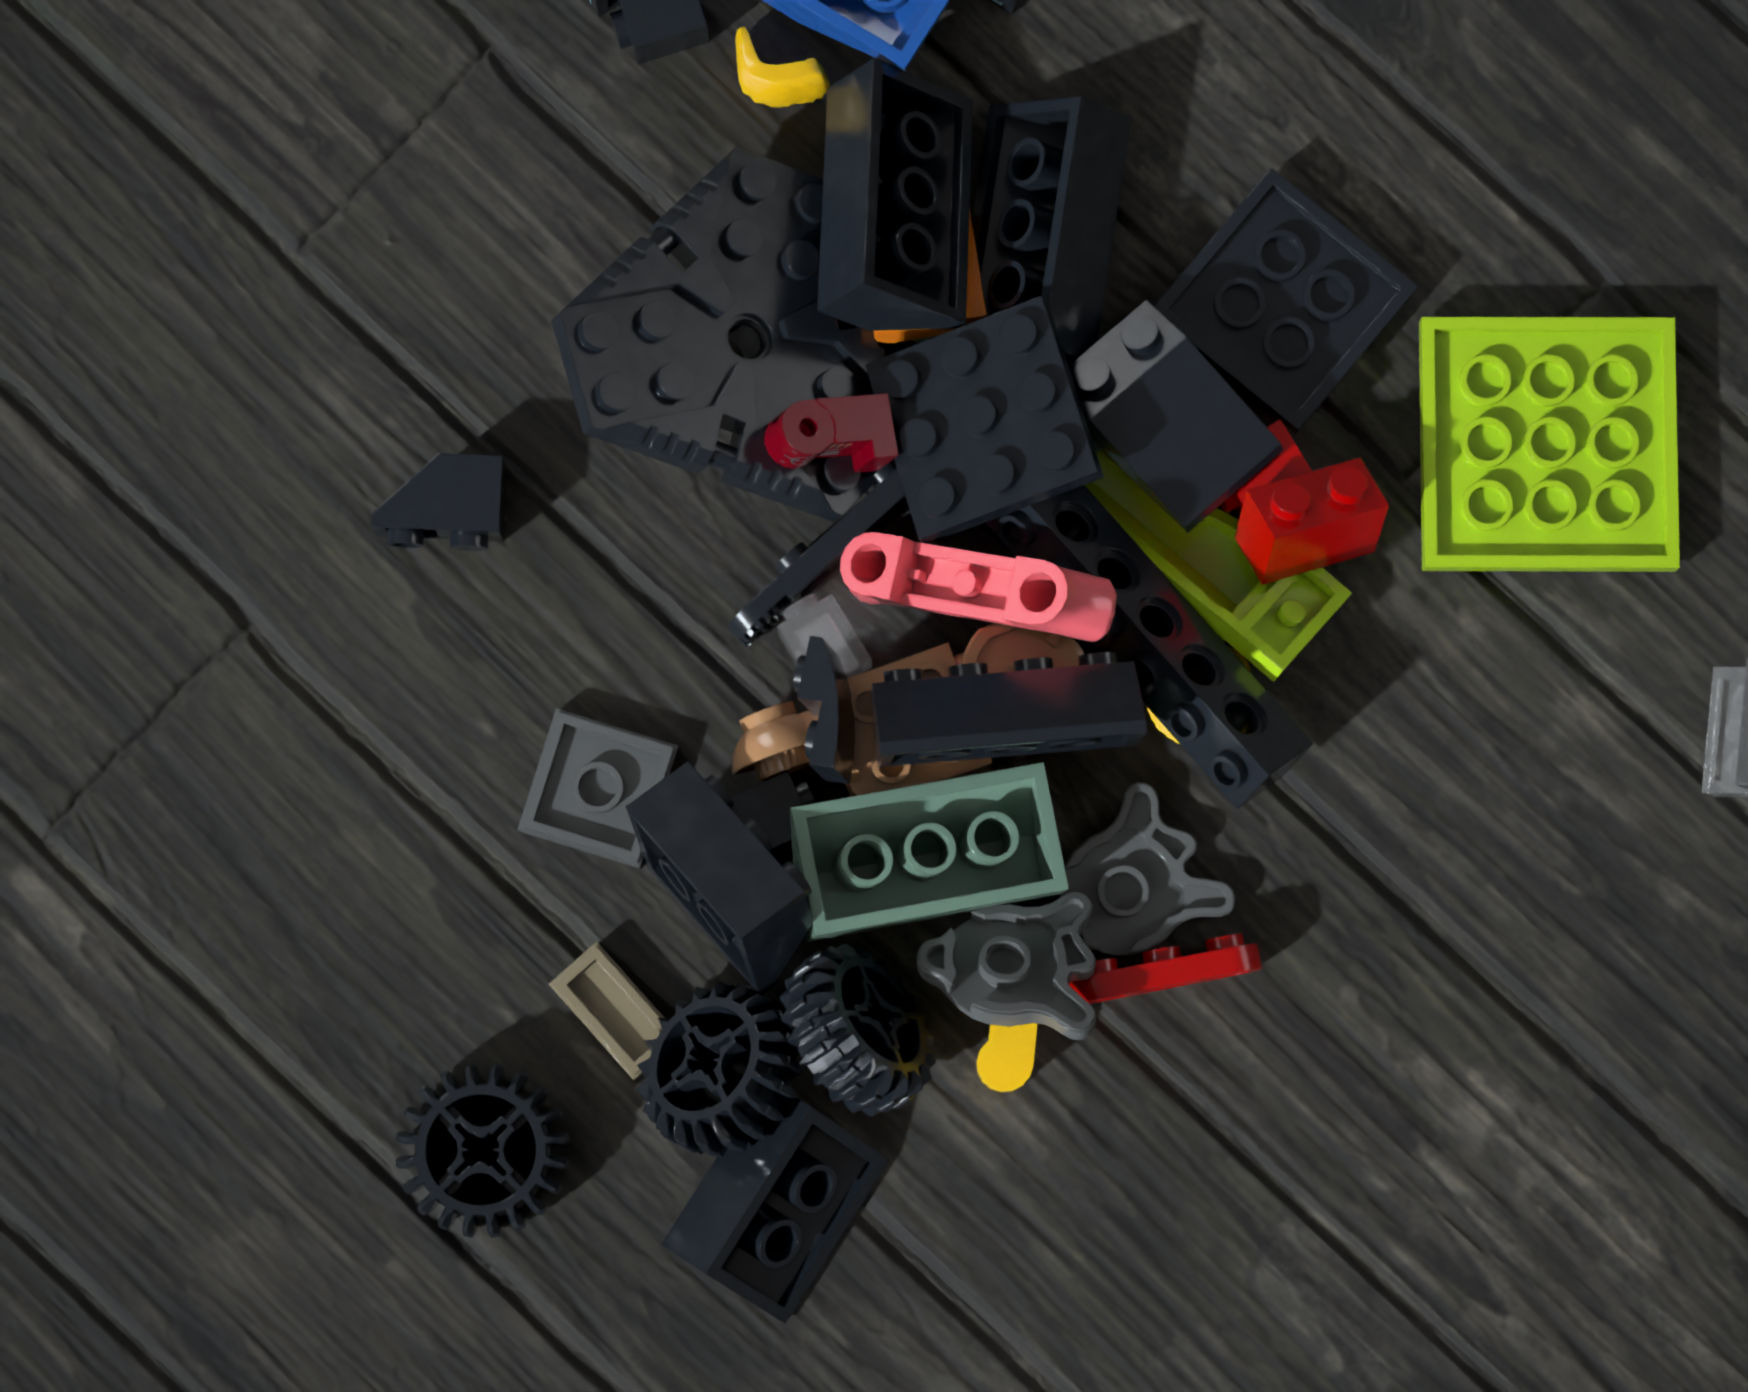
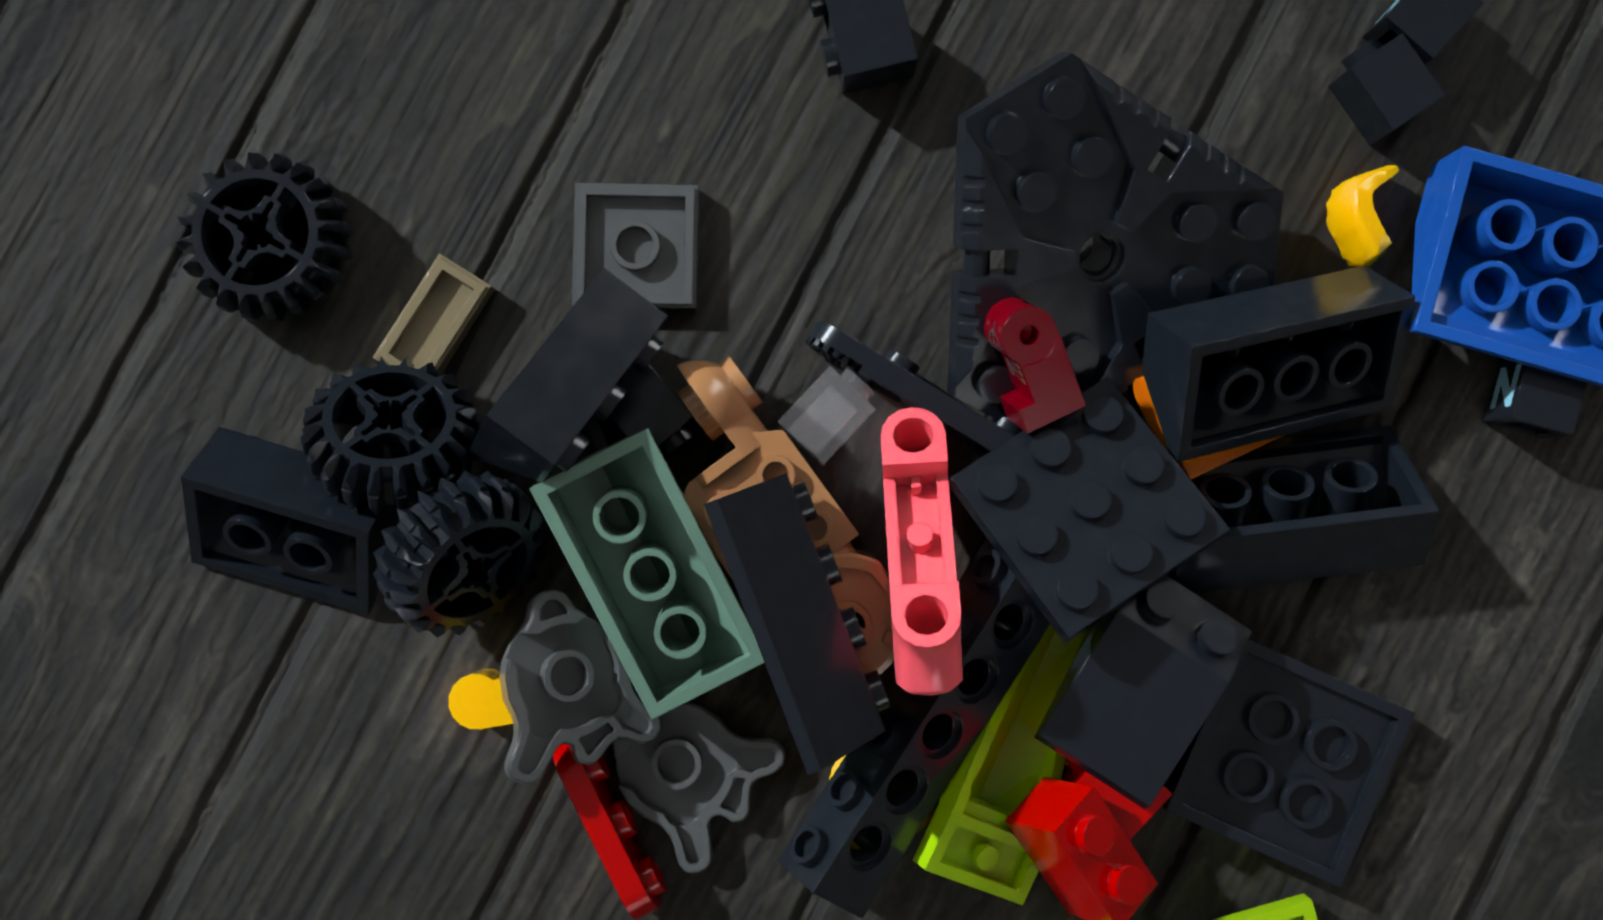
camera: 75 degrees right, 5 degrees up
black slope [793,636,855,784] -> none

